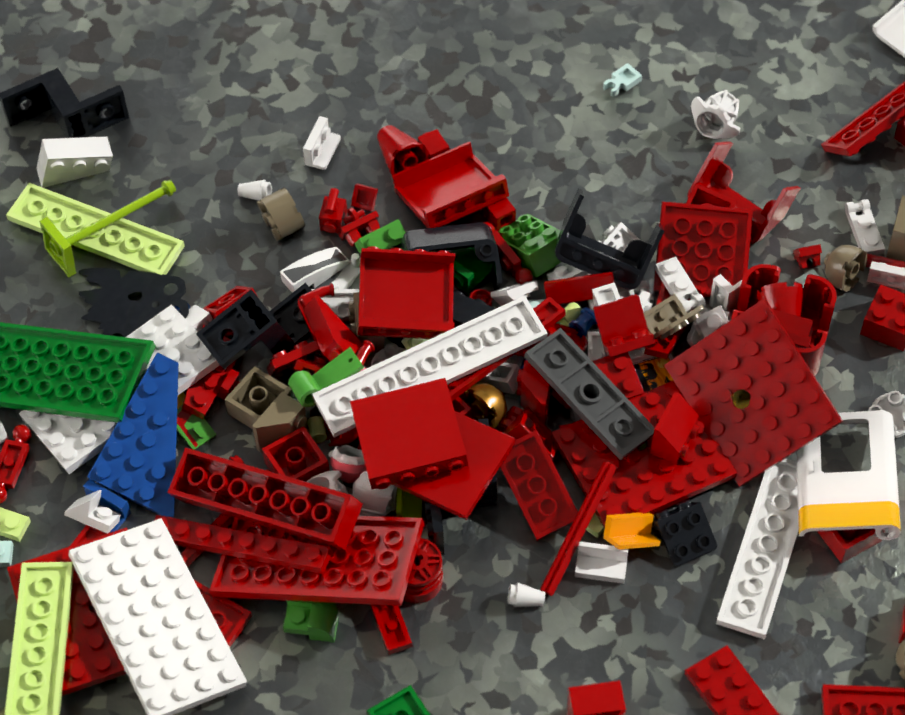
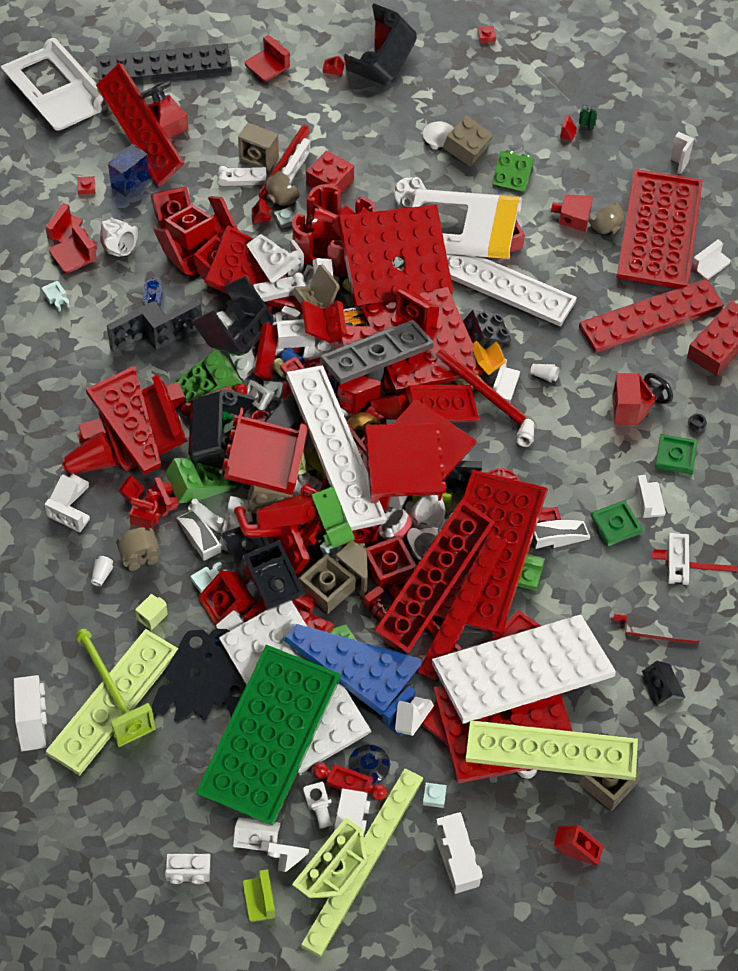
camera: 85 degrees left, 0 degrees up
none -> red panel [45,203,83,243]
none -> bracket [49,223,97,274]
none -> white slope [50,474,89,507]
none -> red plate [77,176,96,195]
none -> red wing [86,366,161,475]
none -> black bracket [107,299,202,352]
none -> clear blue brick [108,144,150,197]
none -> yellowish green brick [135,594,168,631]
none -> clear blue plate [143,278,163,307]
none -> red slope [150,186,191,229]
none -> red brick [165,204,217,251]
none -> light aqua plate [190,562,227,593]
none -> white wing [246,234,301,284]
none -> dish [348,745,390,784]
none -> red plate [364,585,384,611]
none -> white cone [531,364,559,382]
none -> slope [532,520,590,549]

